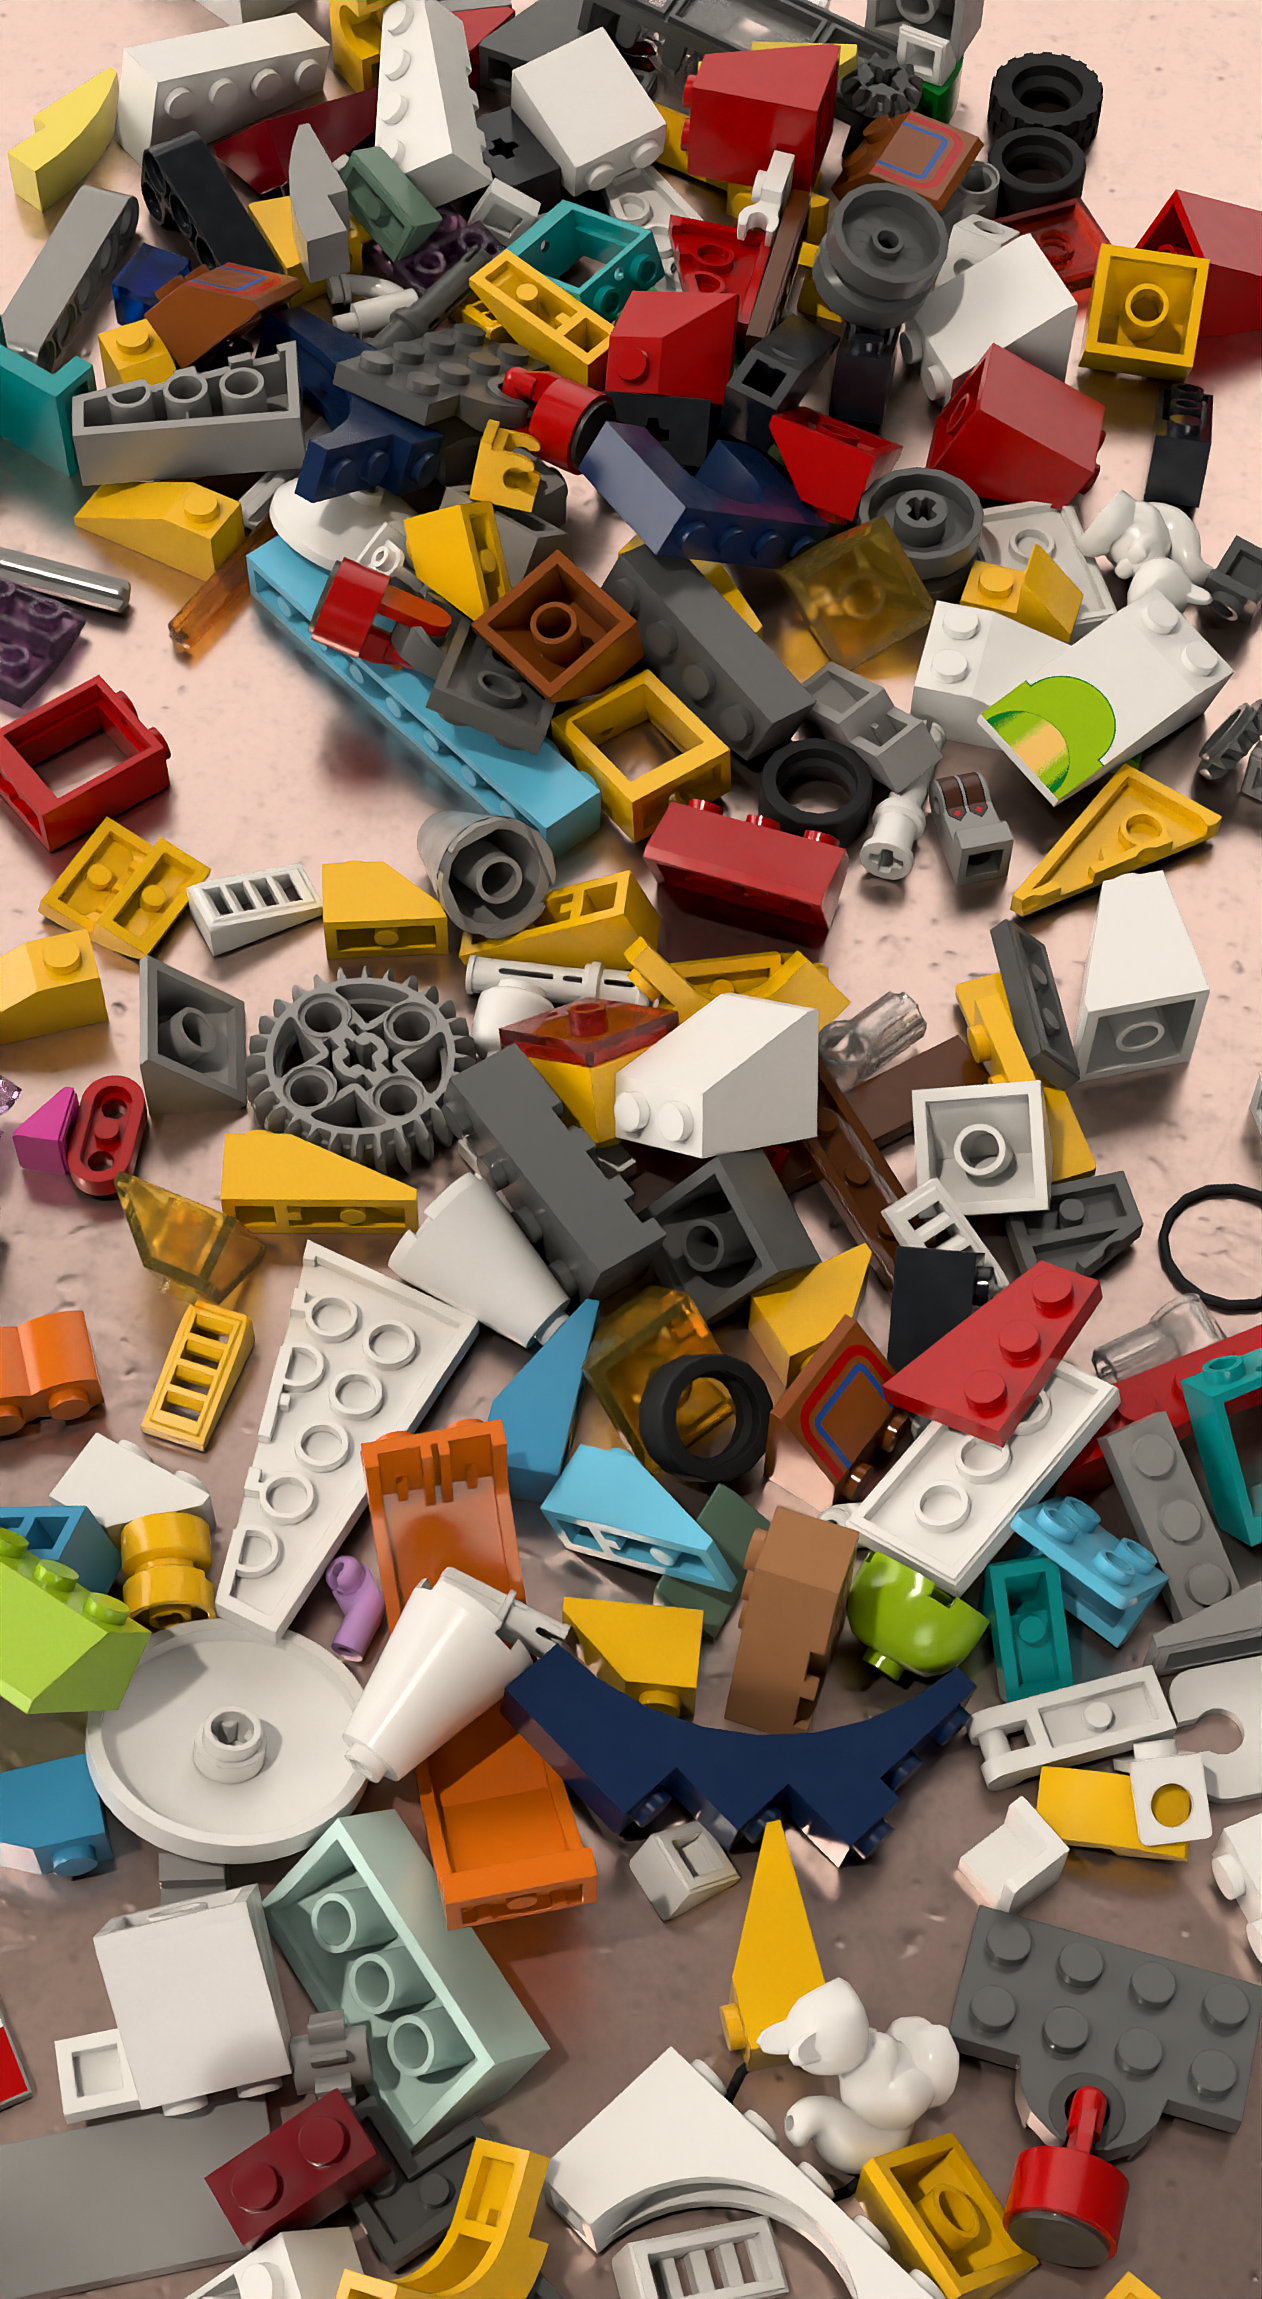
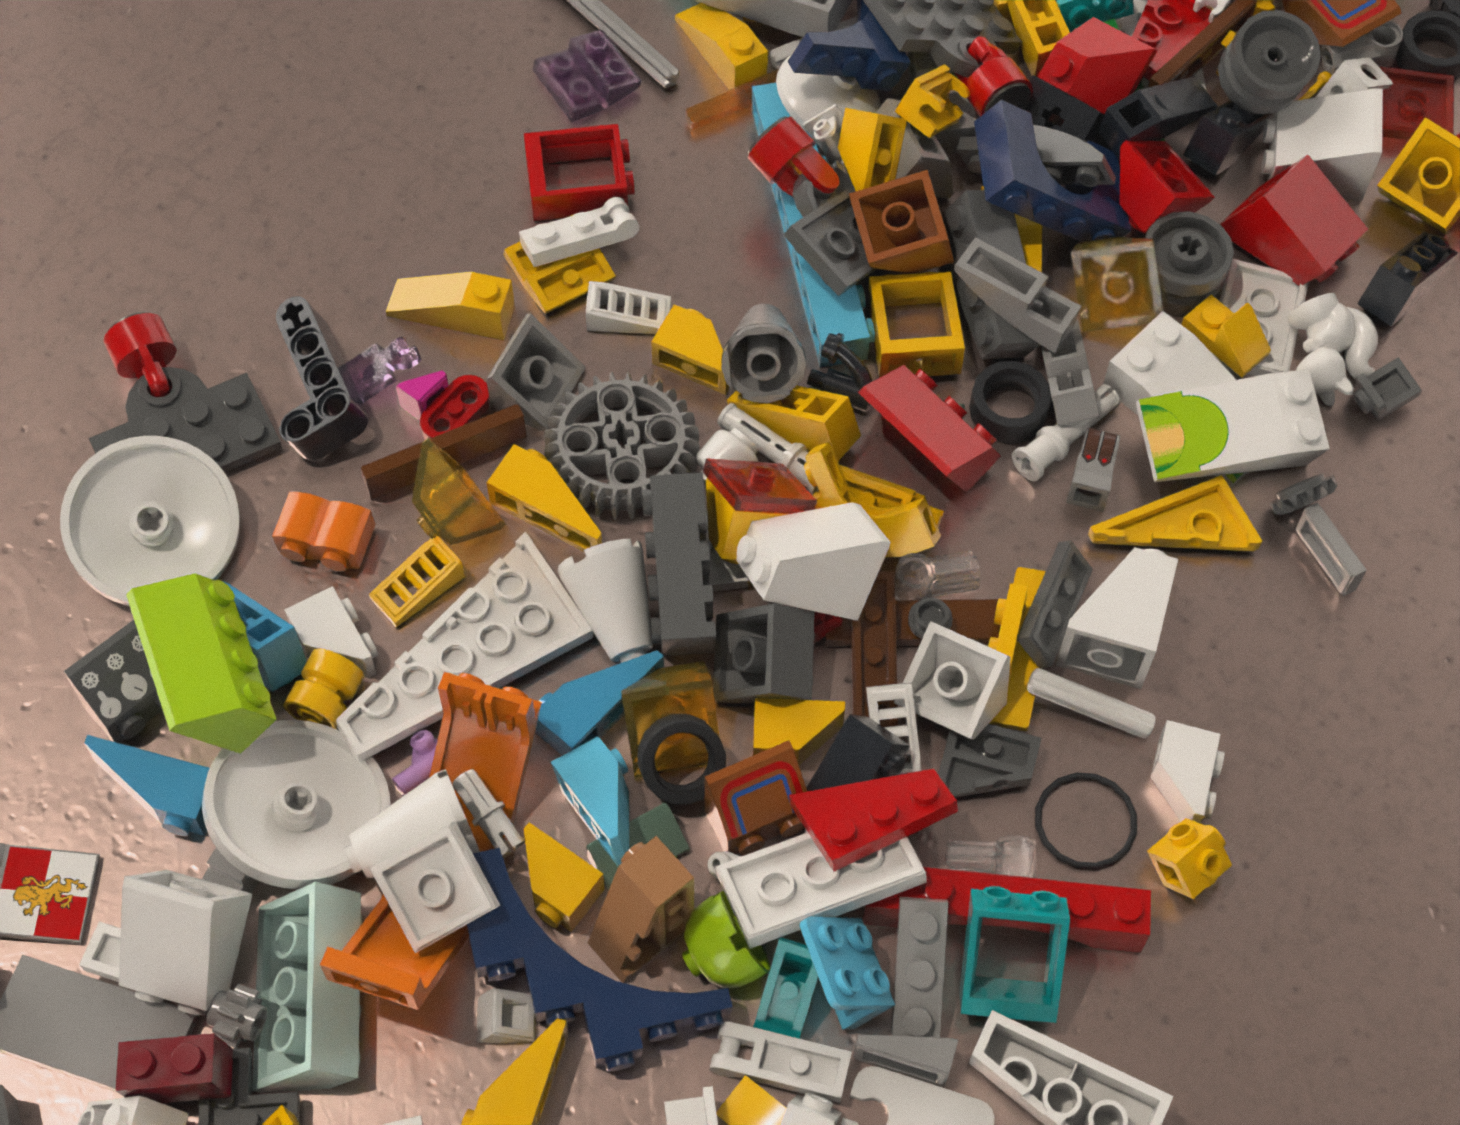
camera: 30 degrees right, 5 degrees up
none -> reddish brown tile [360,404,527,500]
none -> white plate [370,821,501,953]
none -> white plate [519,197,639,267]
none -> black plant [807,333,873,412]
none -> dark grey plate [908,597,953,639]
none -> light grey slope [954,237,1081,353]
none -> dark grey slope [957,125,1116,187]
none -> white axle [1027,668,1156,738]

